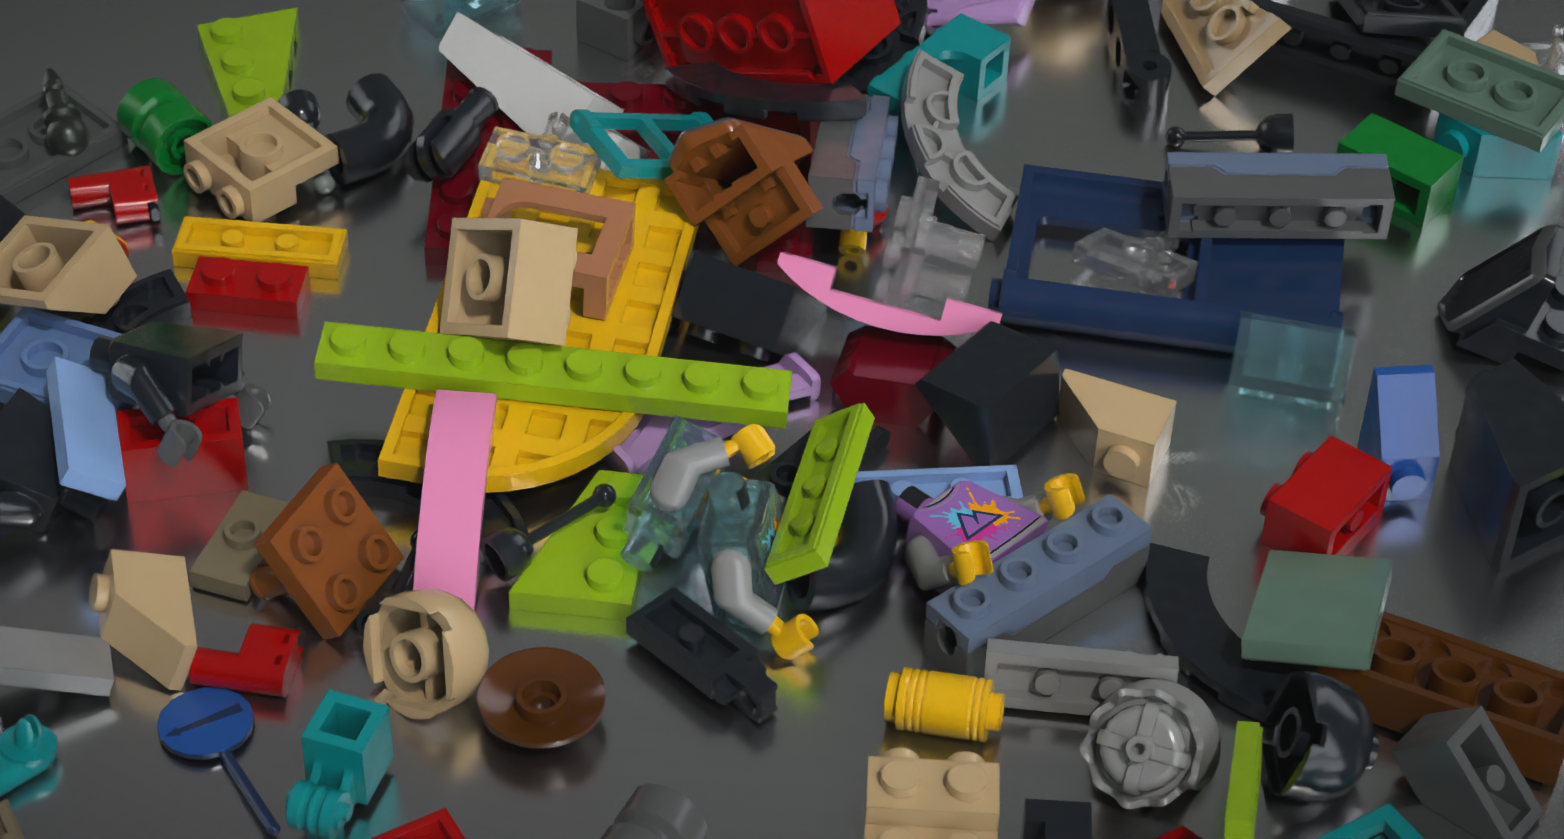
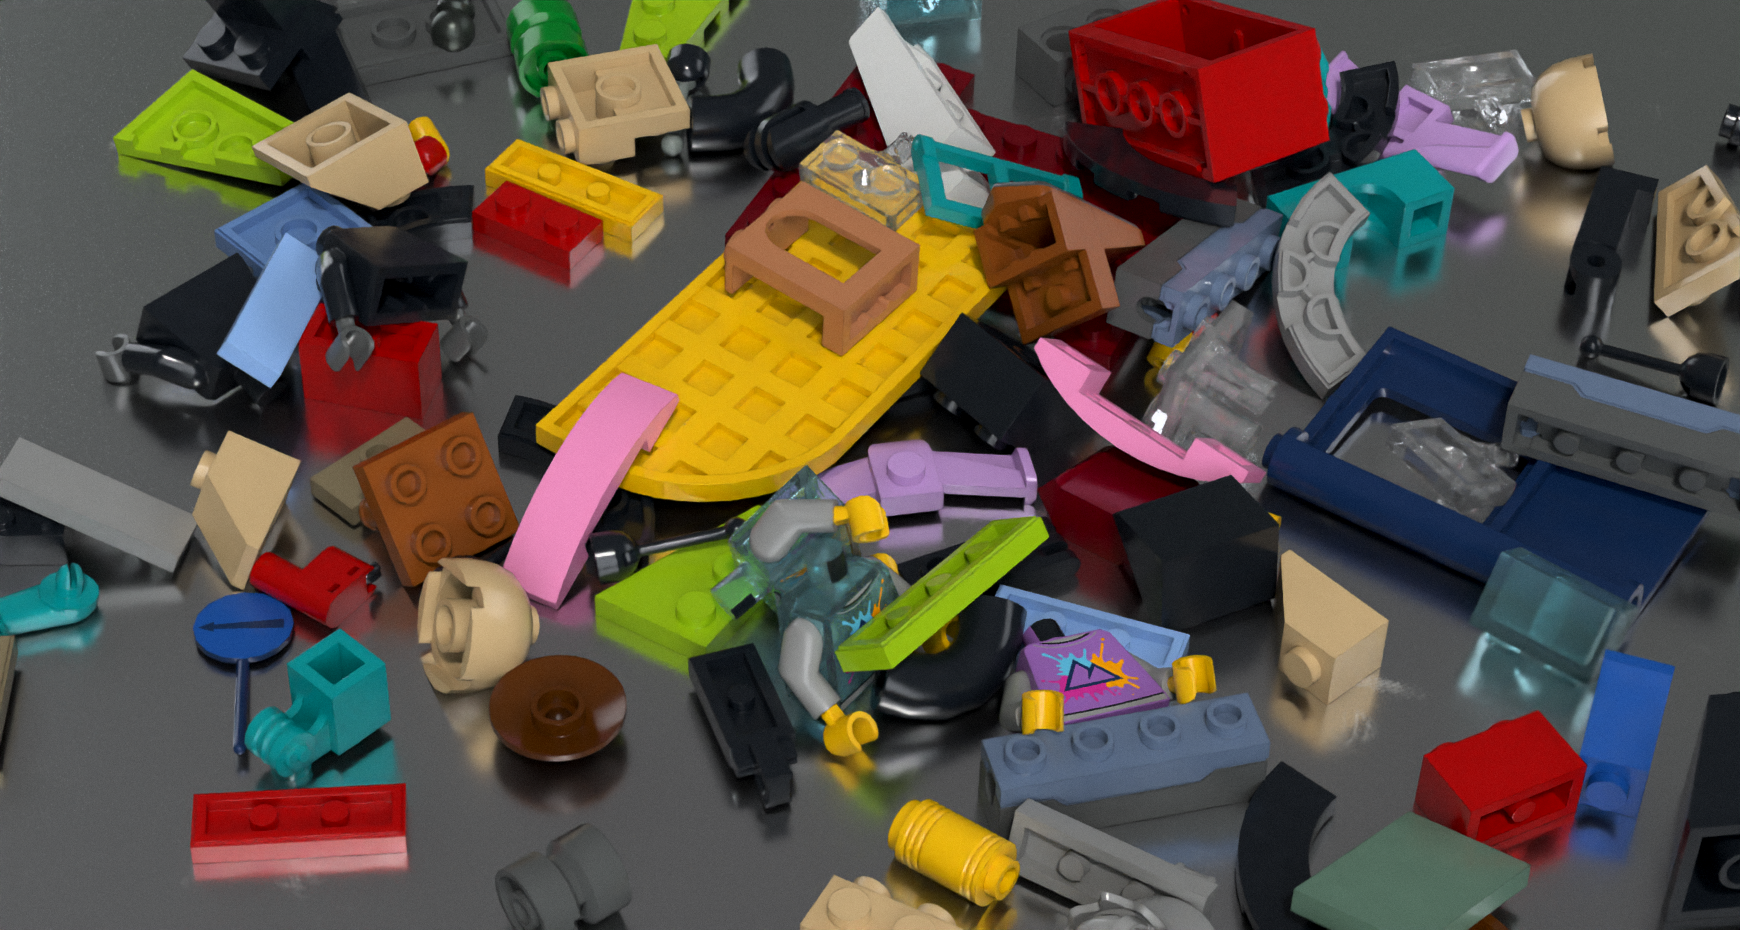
camera: 25 degrees right, 0 degrees up
red piece [67,165,161,226] -> none
lime plate [314,321,792,429] -> none
tan slope [439,218,578,346] -> none

